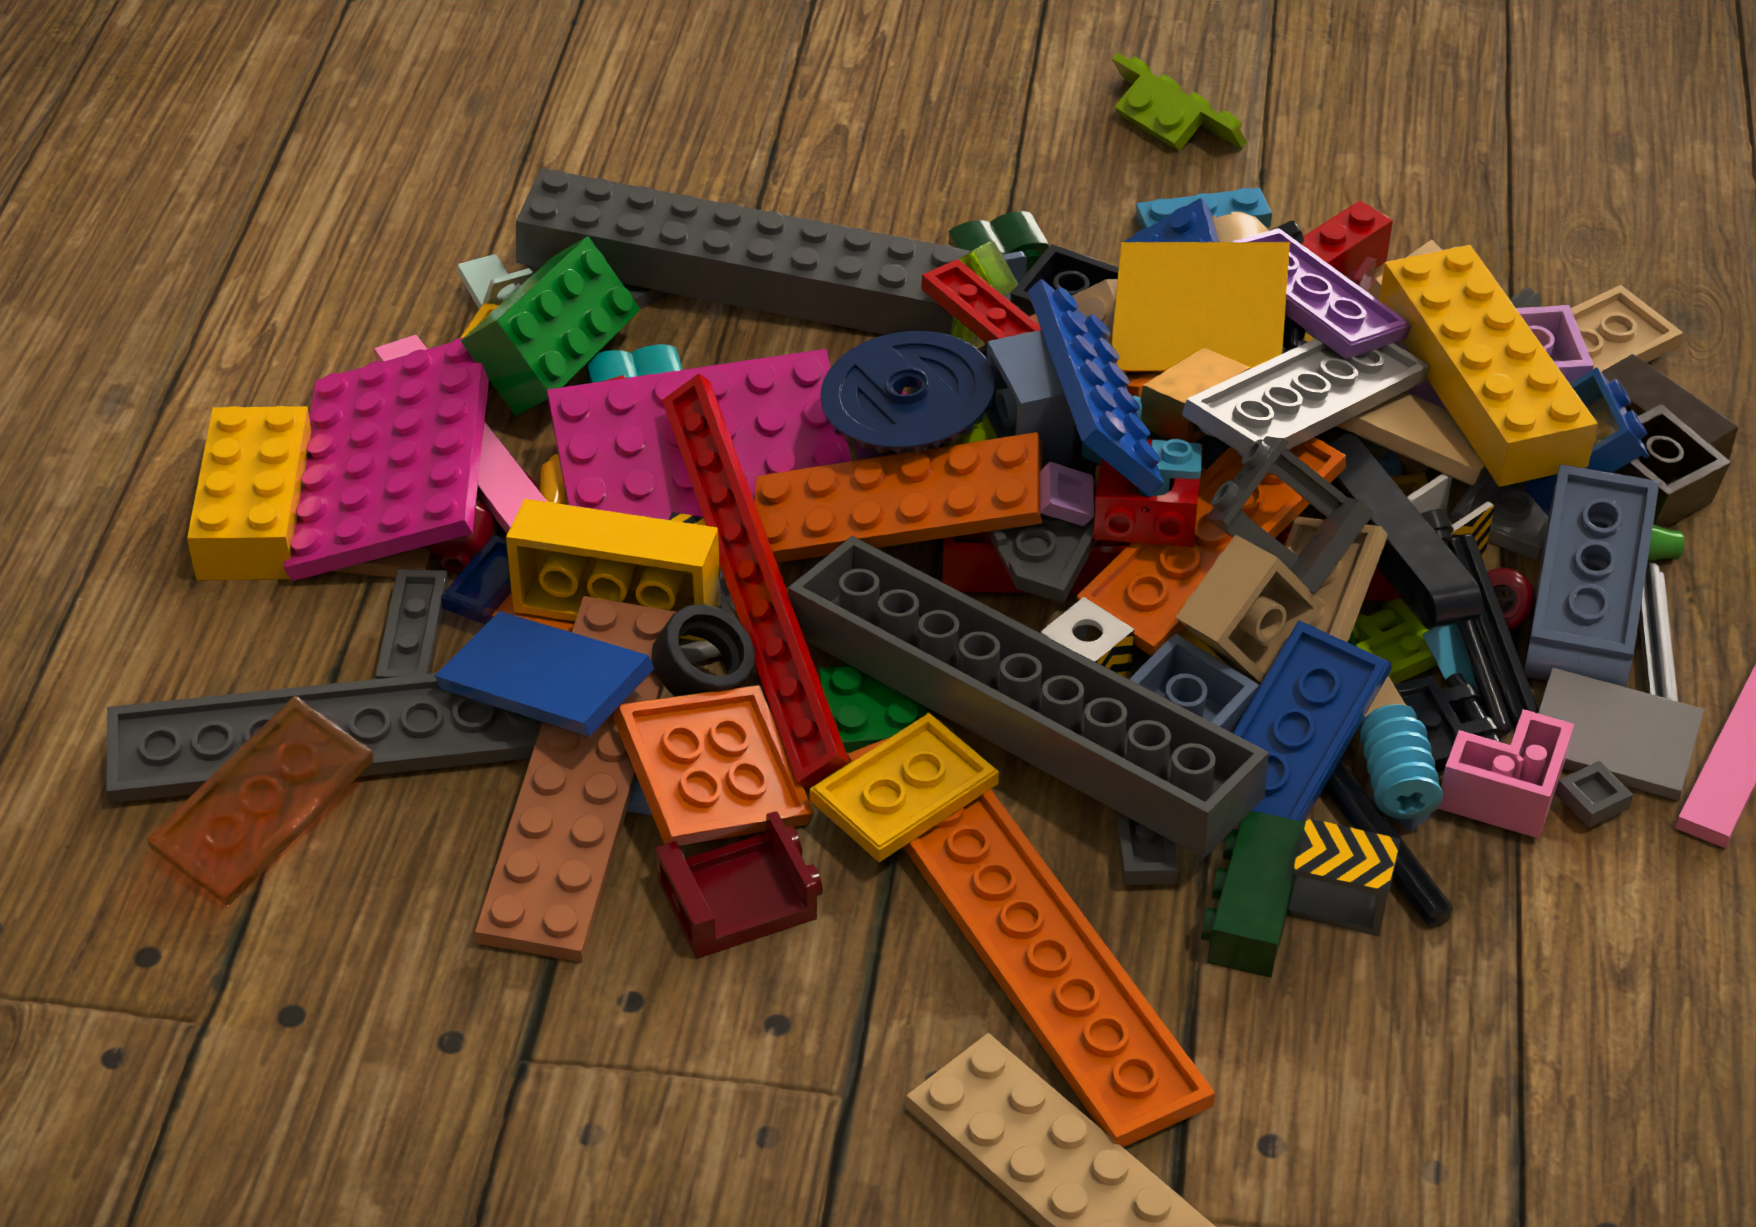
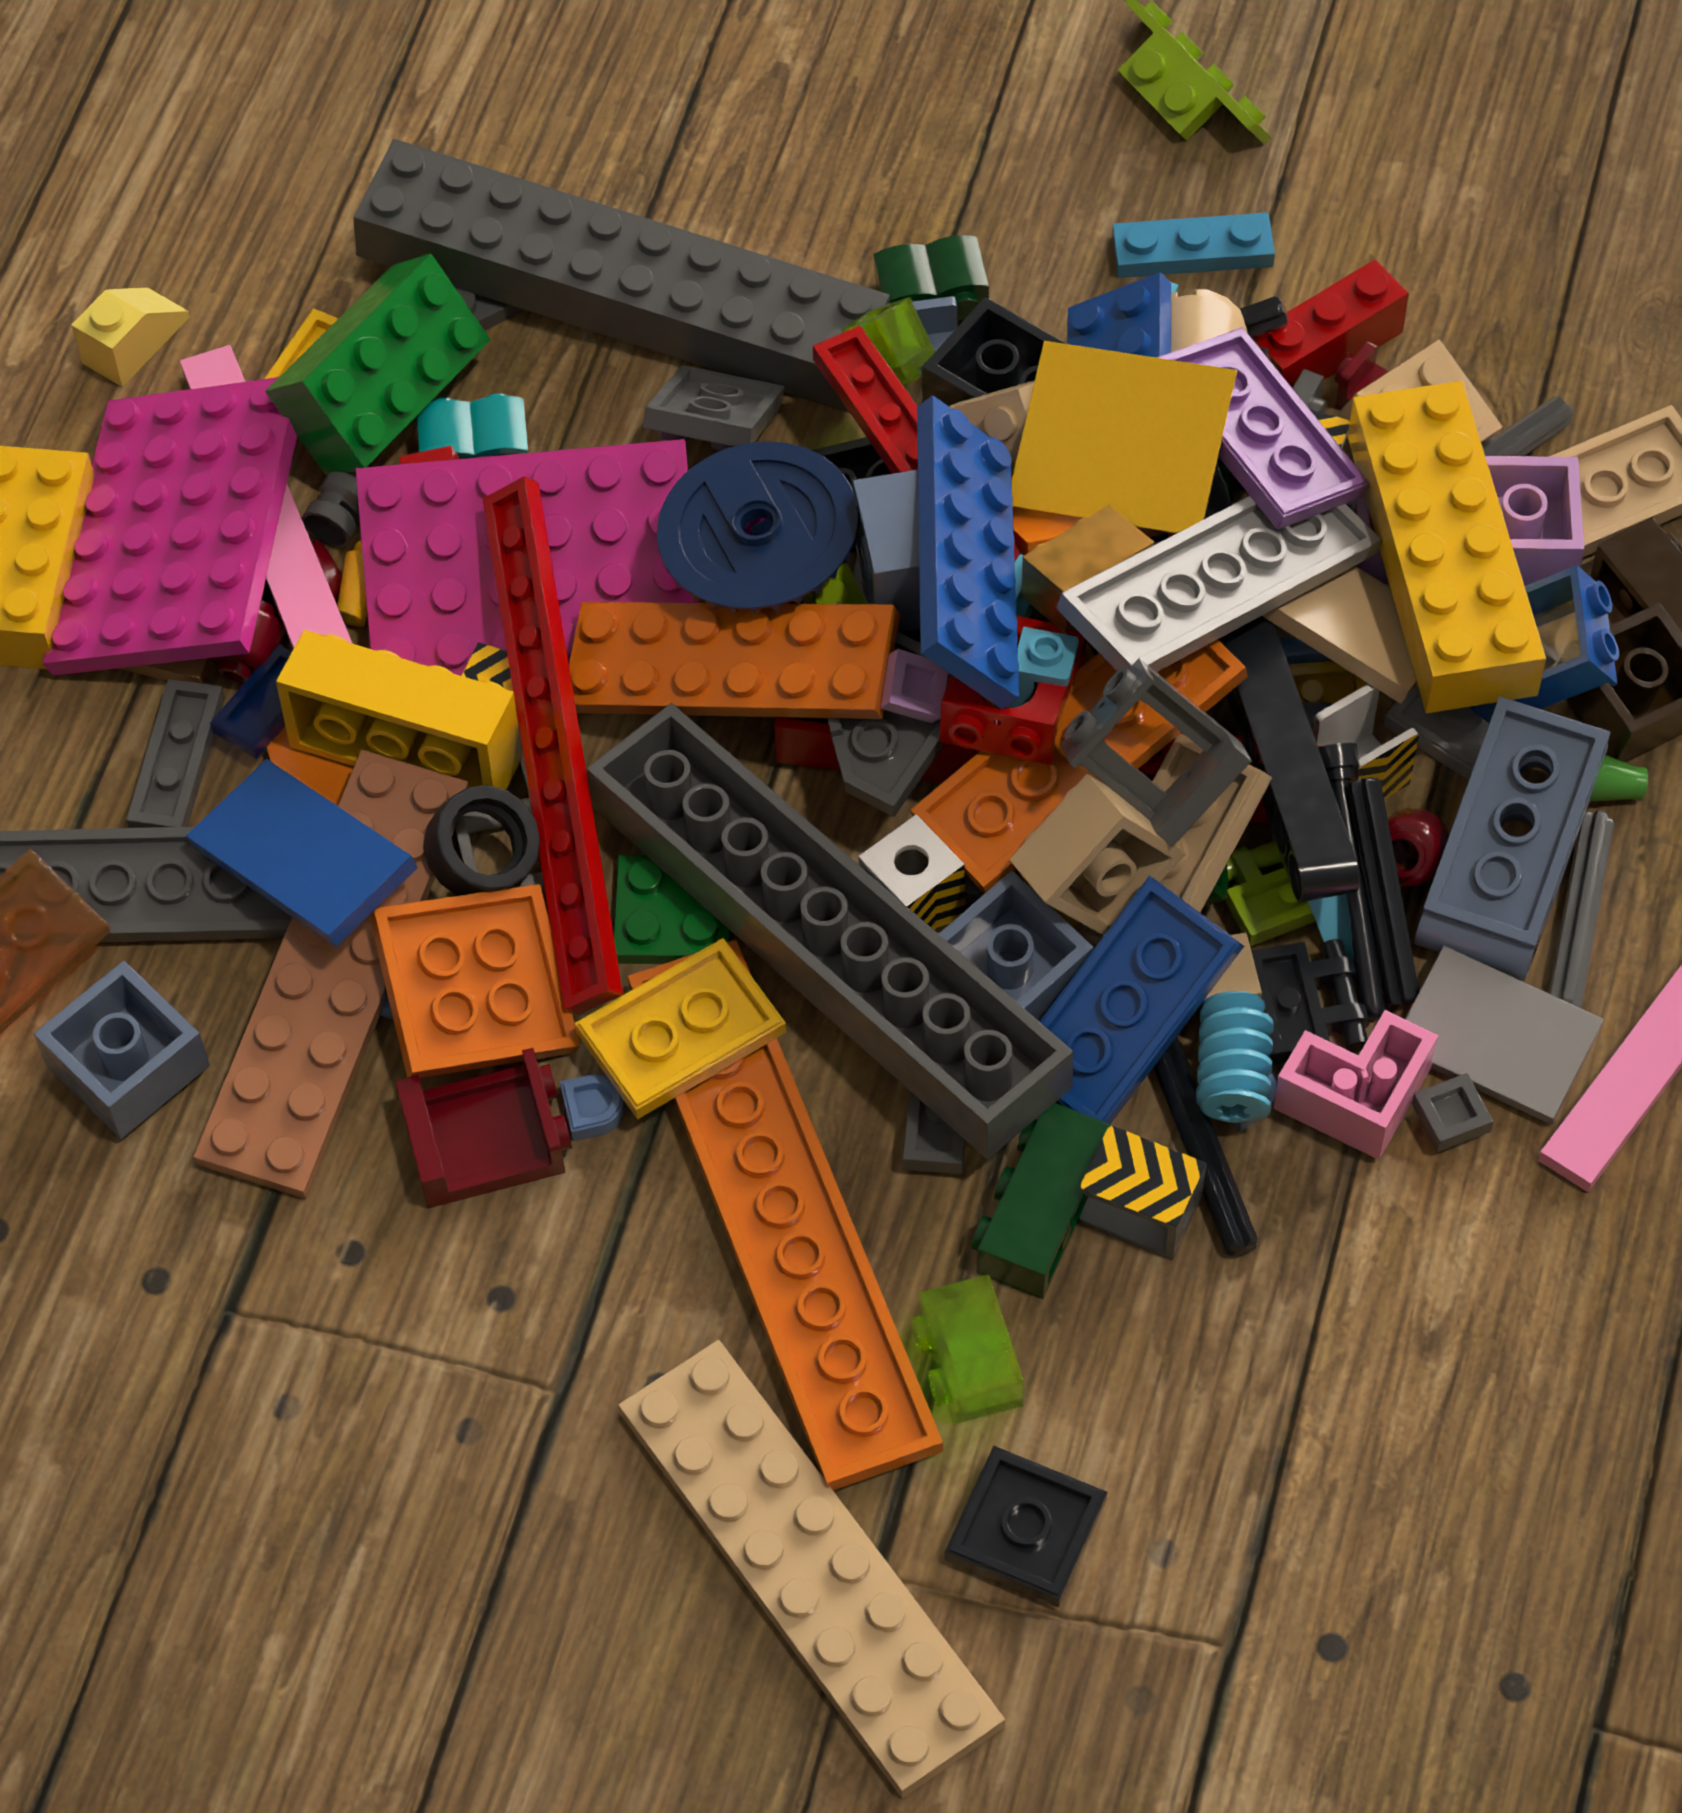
camera: 10 degrees right, 15 degrees up
light aqua bracket [456,254,533,309] -> none
none -> sand blue brick [34,961,210,1139]
none -> light yellow slope [71,288,190,387]
none -> dark grey wheel [301,471,360,548]
none -> medium blue tile [560,1074,625,1141]
none -> dark grey plate [642,365,785,451]
none -> clear neon green brick [911,1274,1024,1425]
none -> black plate [944,1445,1108,1607]

